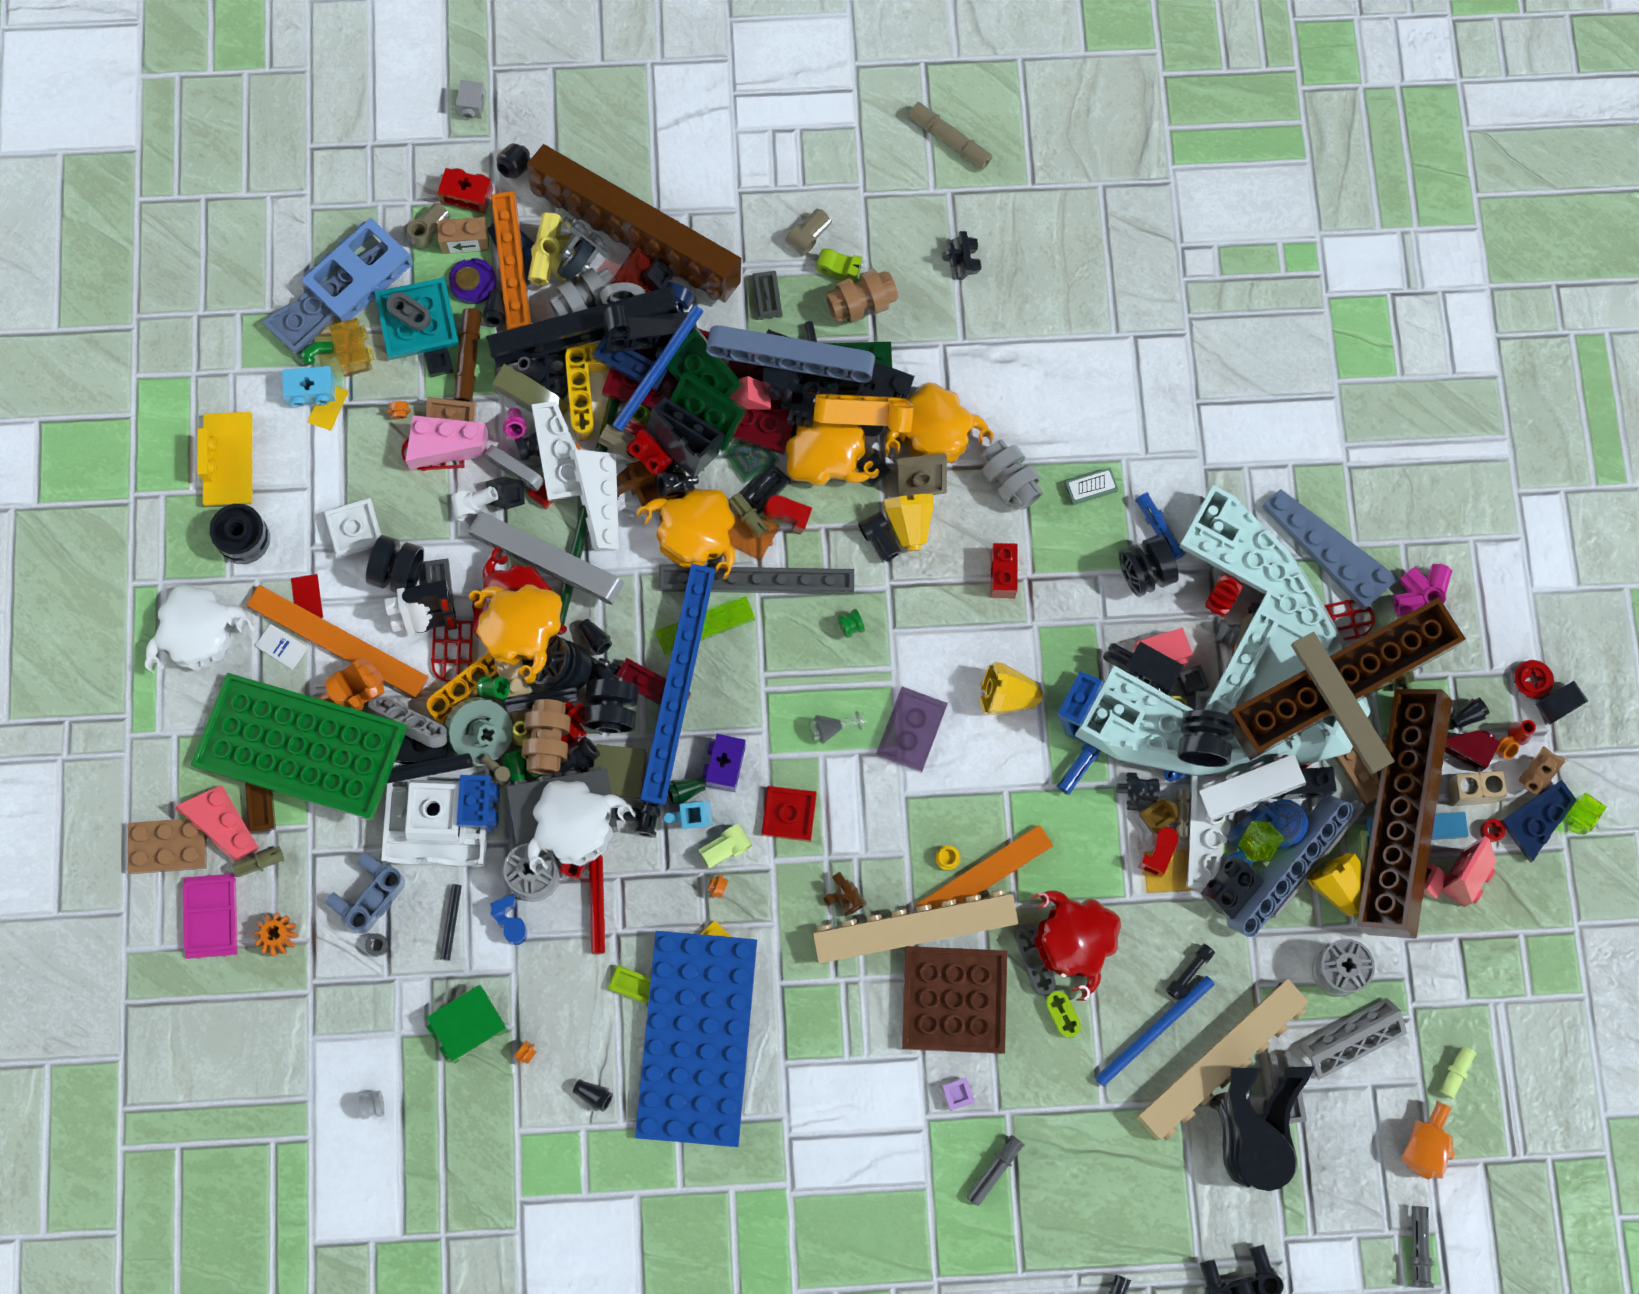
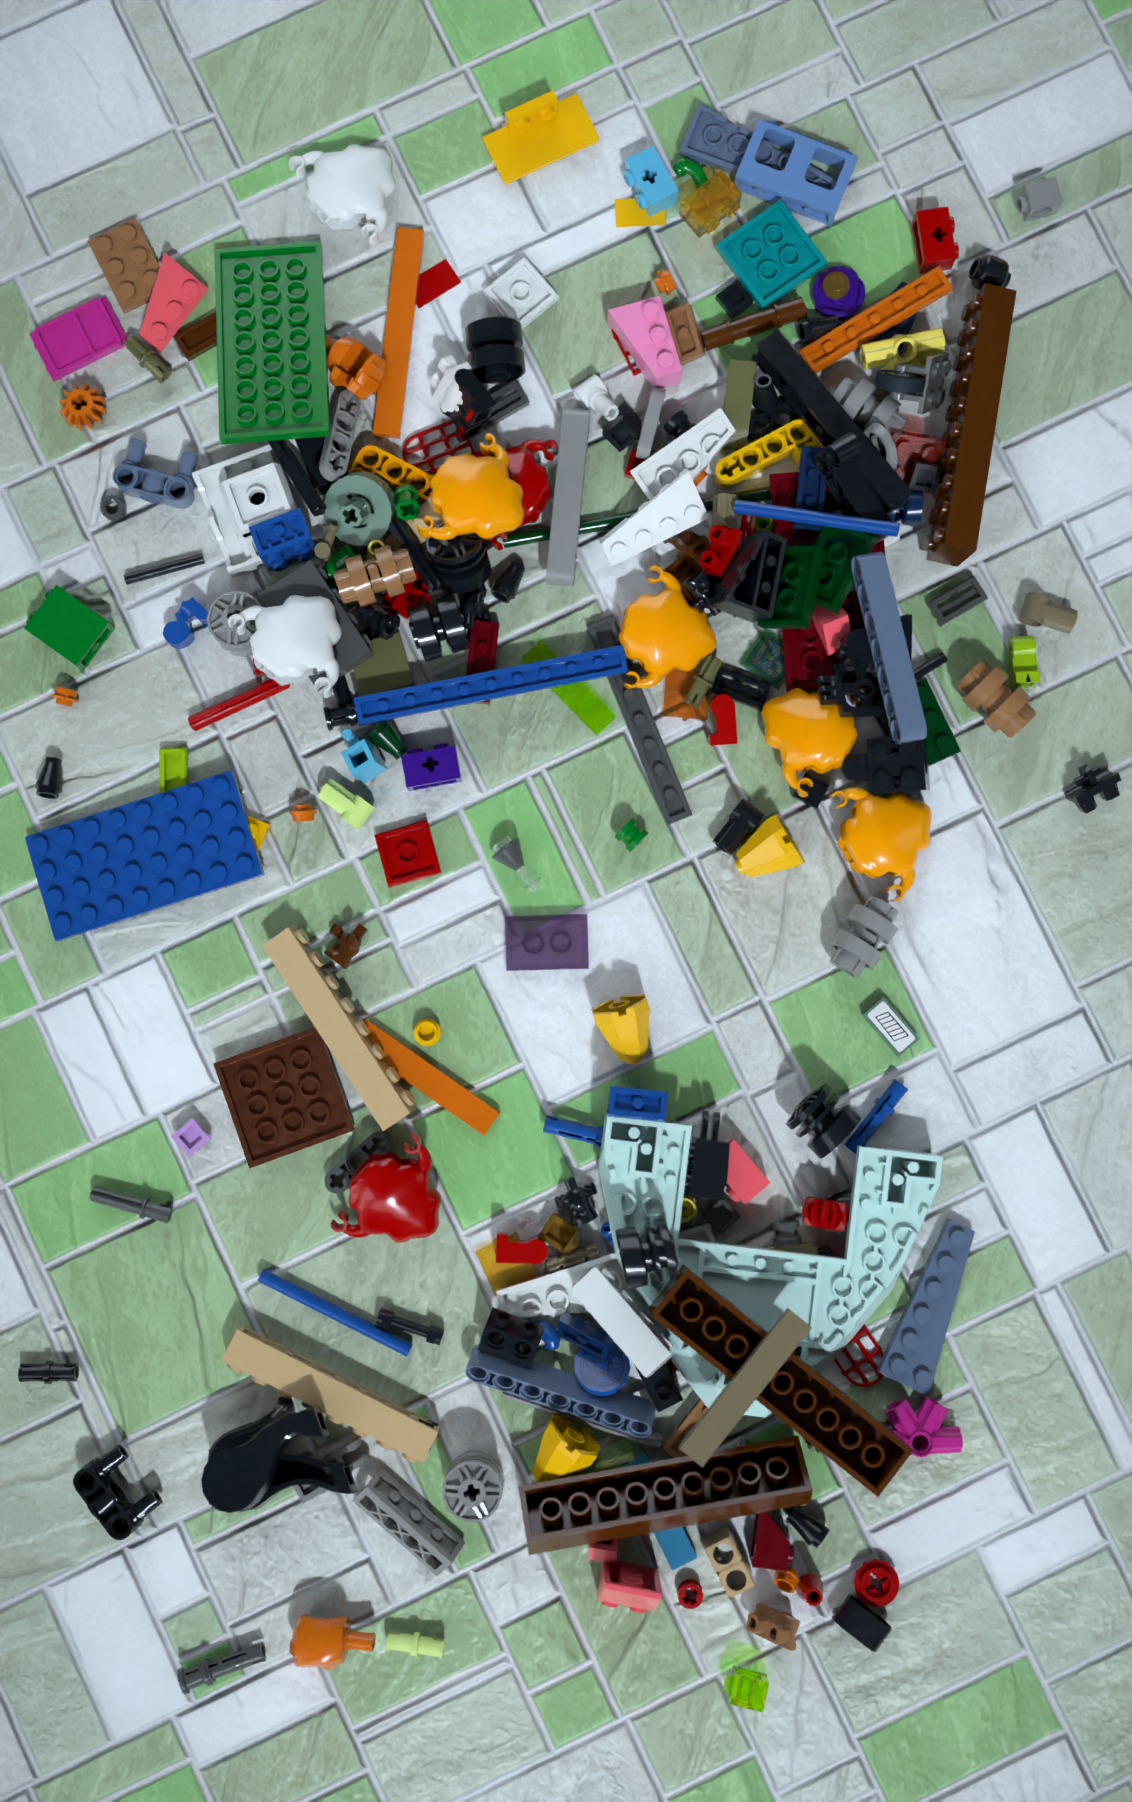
camera: 75 degrees right, 10 degrees up
black wheel [209,503,270,564] -> none
white sticker [255,624,308,670] -> none
dark grey plate [387,292,431,331] -> none
dark tan piece [407,202,451,249] -> none
medium nougat brick [437,217,489,254] -> none
dark pink cone [503,407,527,439] -> none
light orange beam [813,394,914,432] -> none
dark tan plate [897,453,947,497] -> none
red brick [990,543,1018,599] -> none
lime beam [1045,991,1081,1038] -> none
clear neon green brick [1238,821,1284,862] -> none
dark blue wing [1501,780,1577,863] -> none

